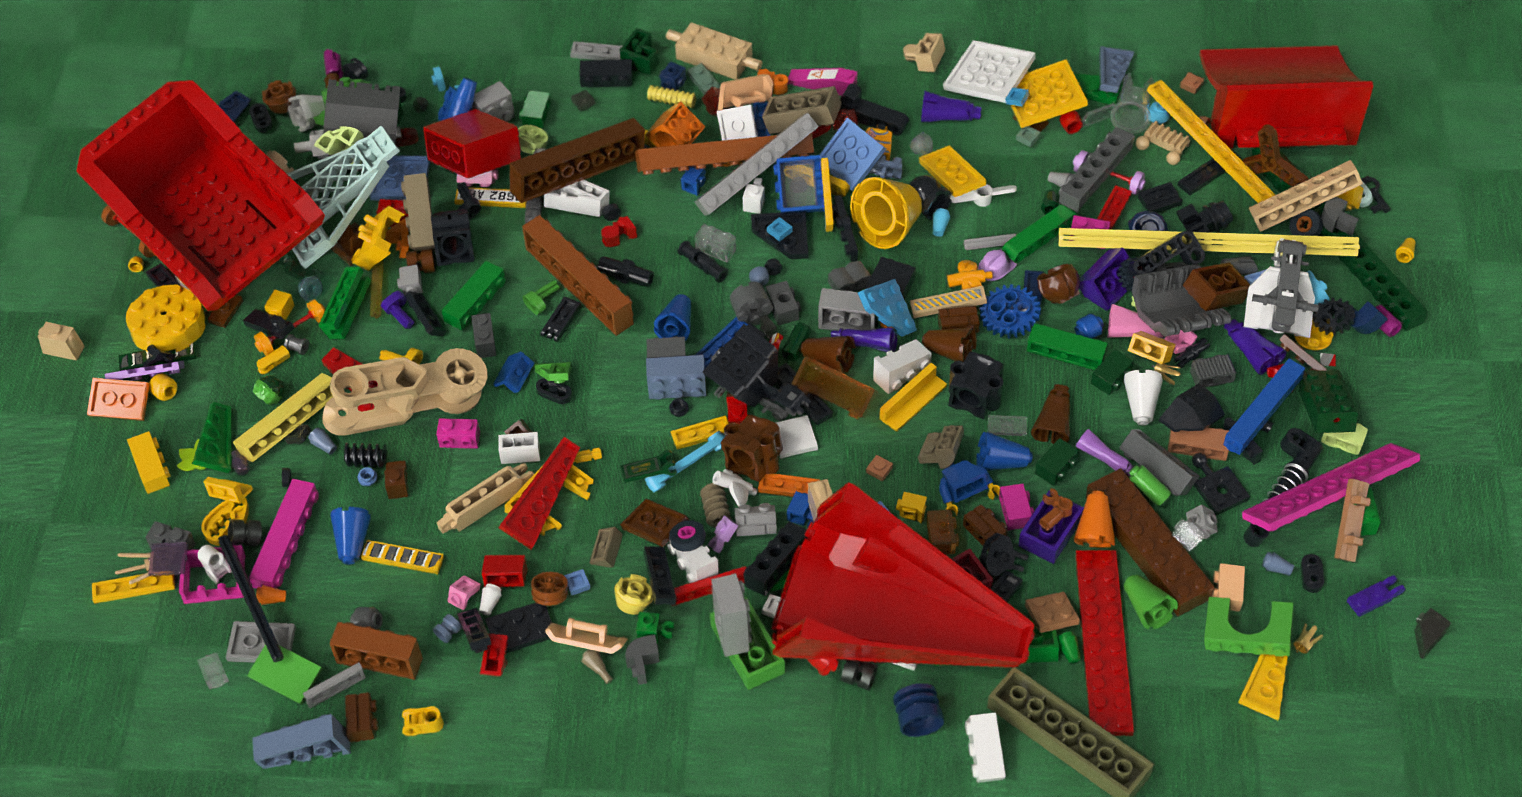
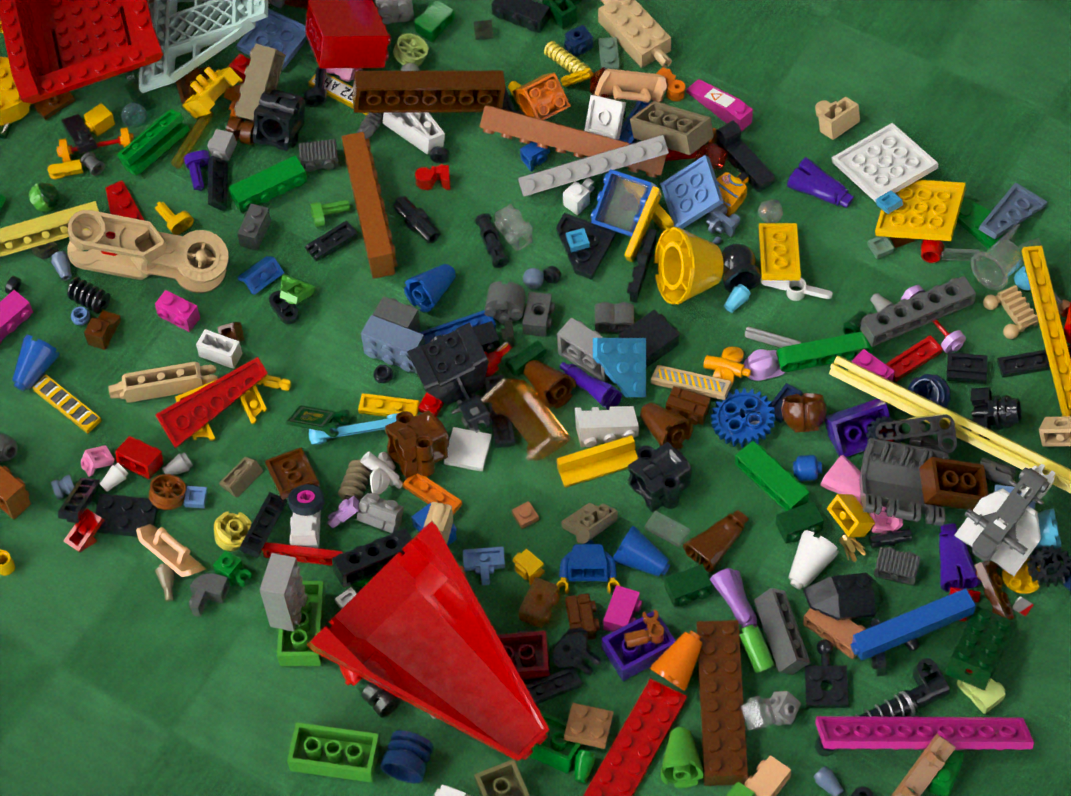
camera: 30 degrees right, 5 degrees up
none -> light grey cone [162,452,193,475]
none -> bright green brick [287,722,381,783]
none -> dark grey brick [299,139,339,172]
none -> yellow axle [560,68,593,87]

